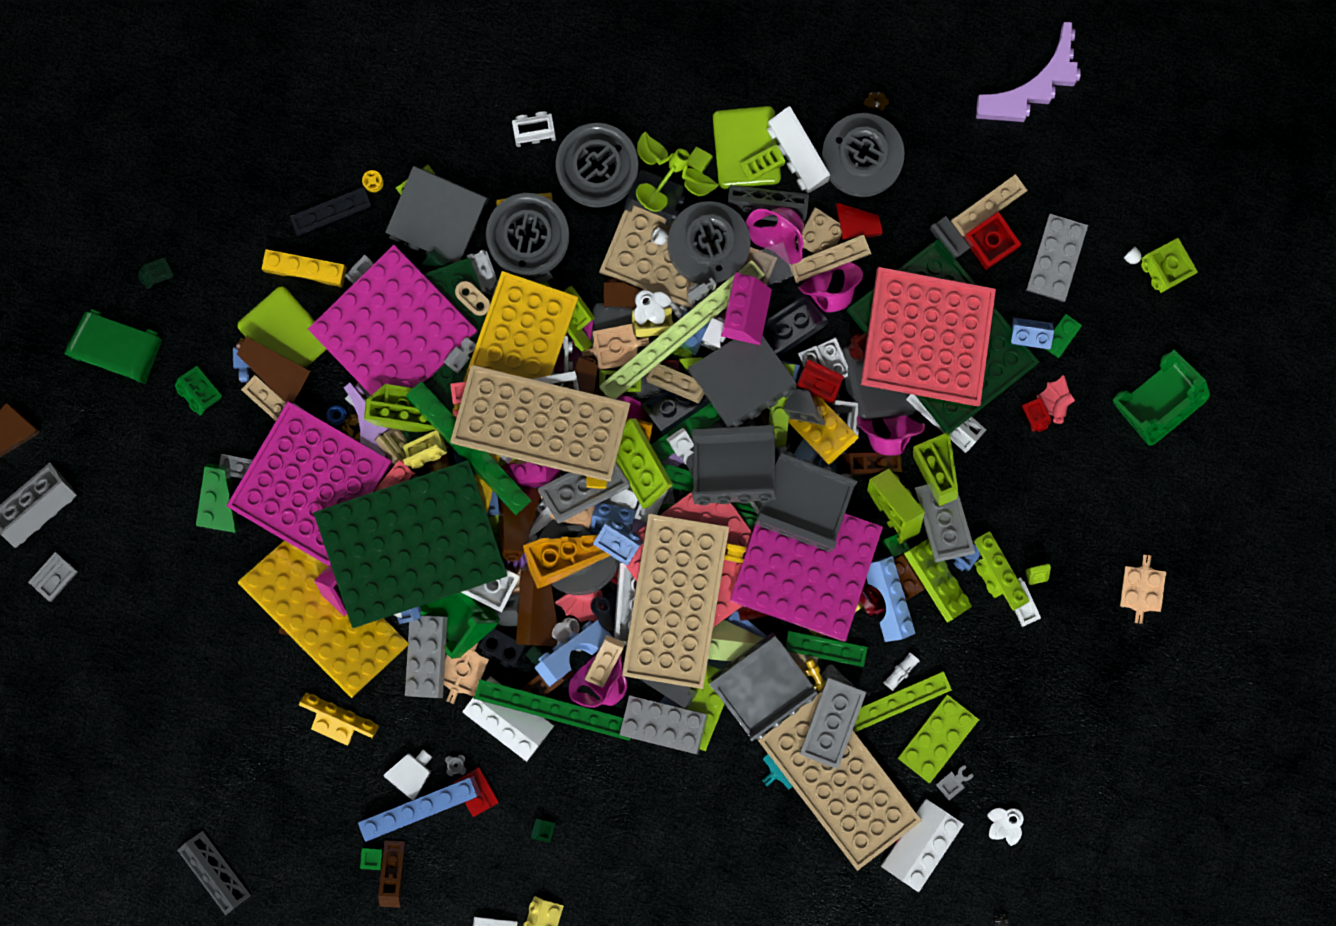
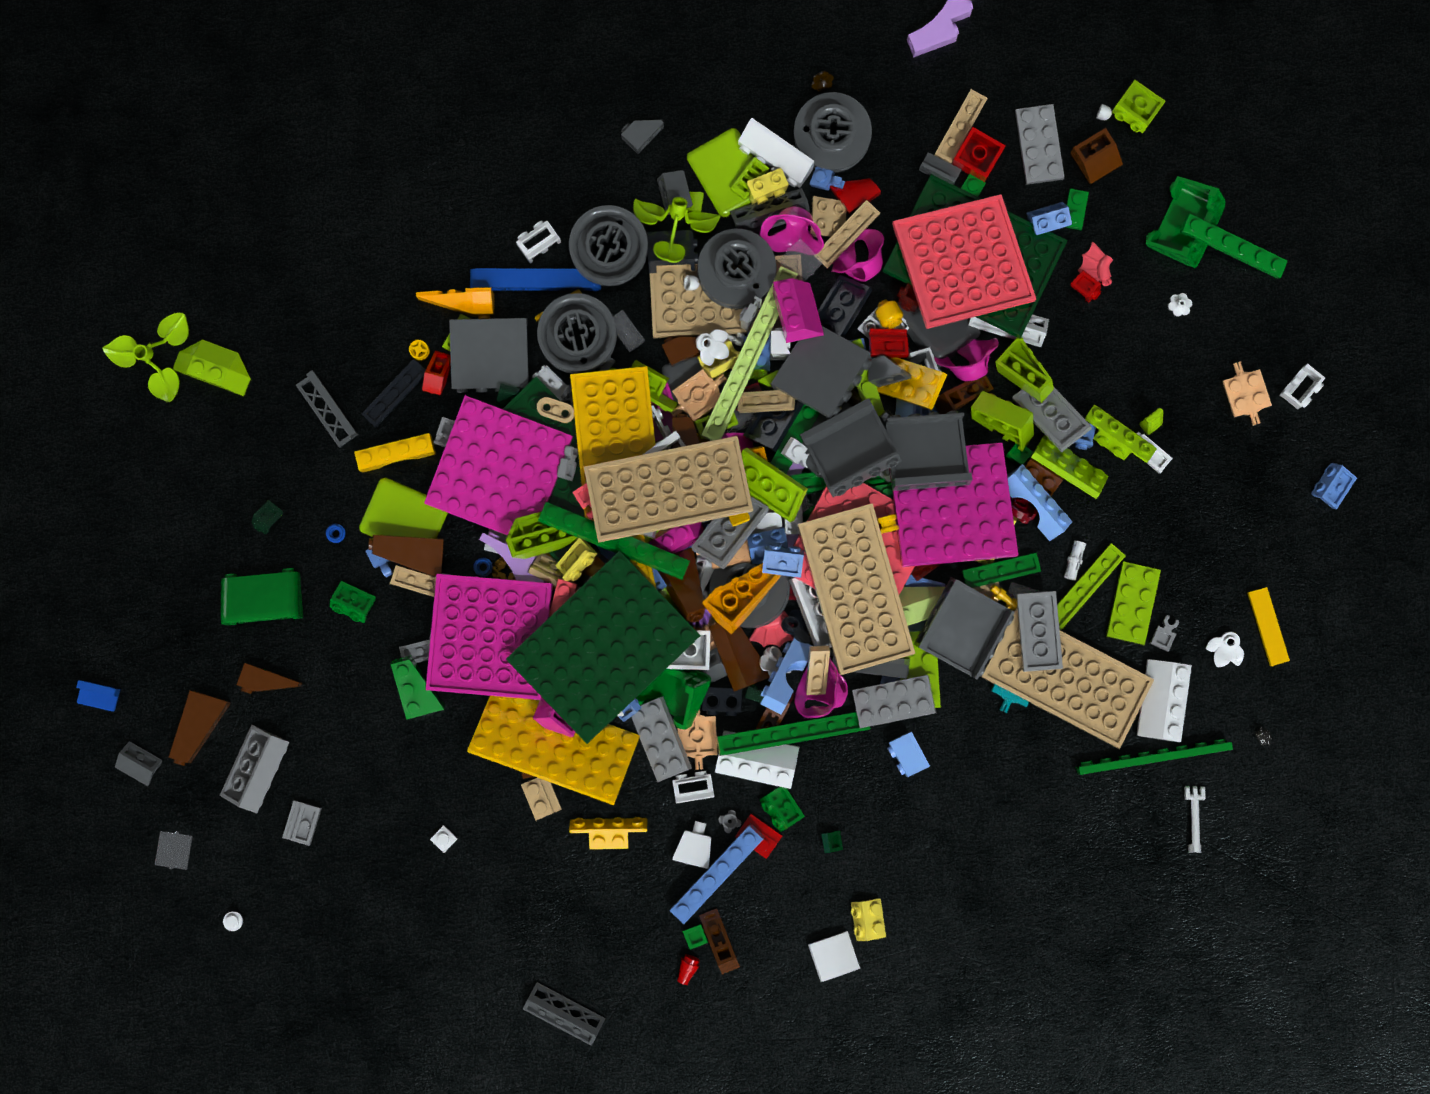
camera: 30 degrees left, 0 degrees up
none -> lime plant [103,313,189,402]
none -> lime wedge [173,340,251,396]
none -> reddish brown slope [237,663,302,694]
none -> dark grey fence [296,370,358,448]
none -> blue plate [326,524,346,543]
none -> light orange wedge [416,288,495,319]
none -> red slope [422,351,451,395]
none -> white plate [430,825,458,853]
none -> blue beam [470,268,601,291]
none -> tan plate [521,778,562,820]
none -> clear plate [613,310,645,352]
none -> dark grey slope [621,120,664,154]
none -> dark grey panel [657,170,693,215]
none -> white window [672,771,714,803]
none -> red cone [677,954,700,985]
none -> light yellow bracket [747,168,789,205]
none -> green bracket [760,786,805,832]
none -> medium blue plate [810,167,845,191]
none -> yellow head [875,300,903,329]
none -> light blue slope [887,732,930,777]
none -> green plate [961,174,986,197]
none -> reddish brown slope [1070,128,1123,184]
none -> green plate [1076,739,1233,775]
none -> white plant [1168,293,1192,317]
none -> green plate [1180,213,1287,279]
none -> yellow tile [1247,587,1290,666]
none -> white window [1279,364,1325,409]
none -> medium blue bracket [1311,463,1357,509]

